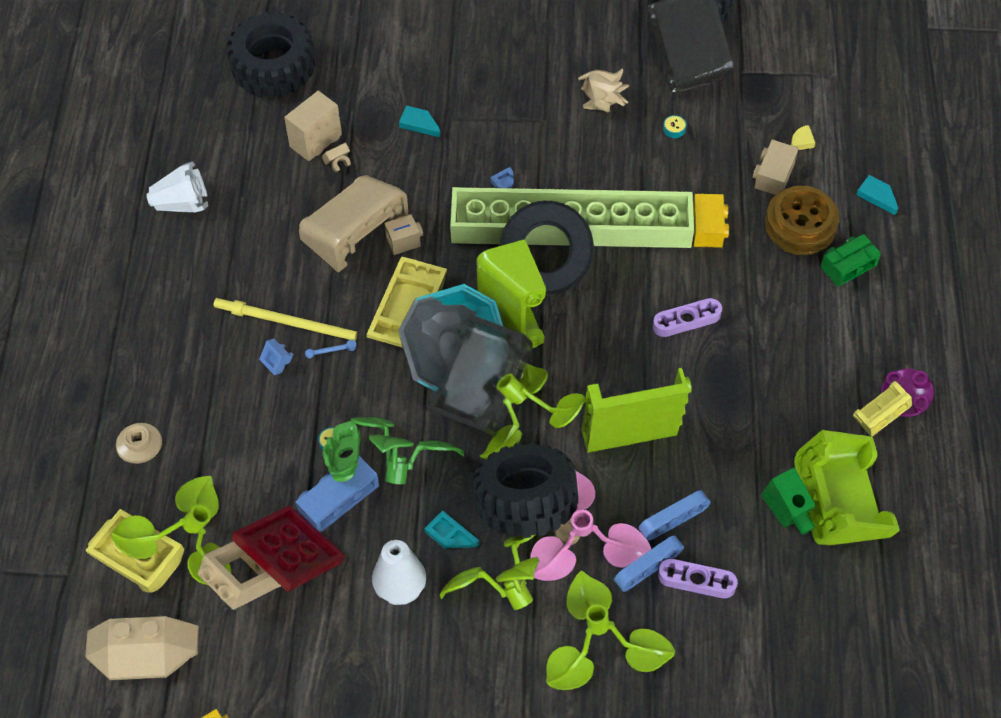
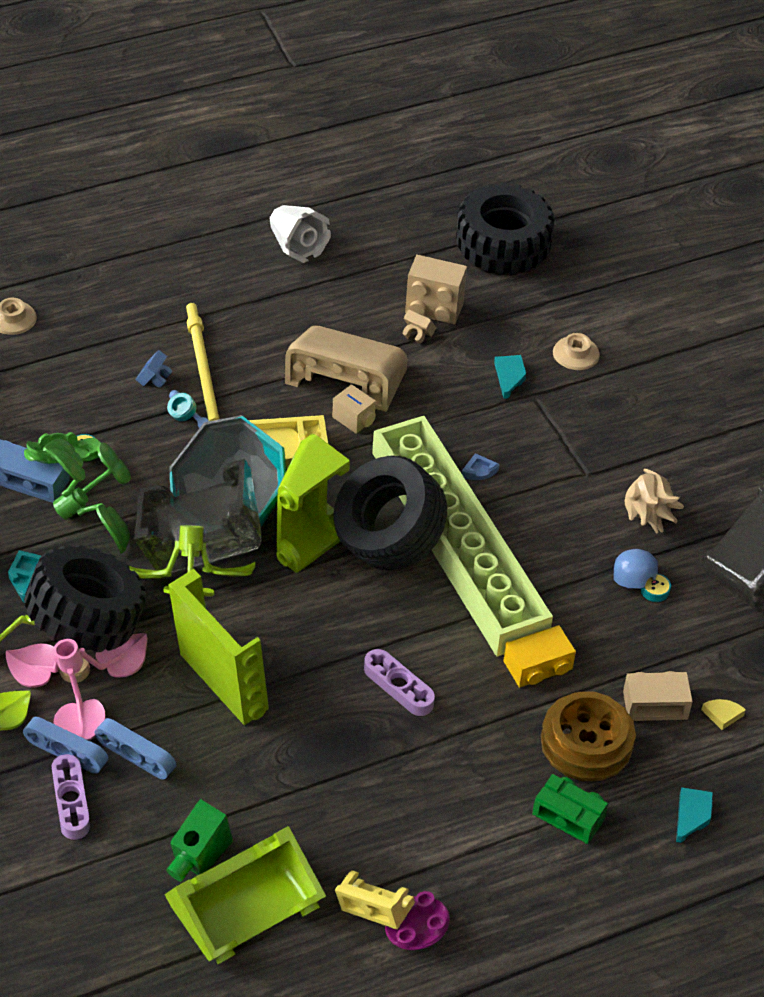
camera: 60 degrees right, 10 degrees down
none -> tile [167,393,196,421]
none -> tan piece [553,333,600,370]
none -> medium blue hair [614,549,658,588]

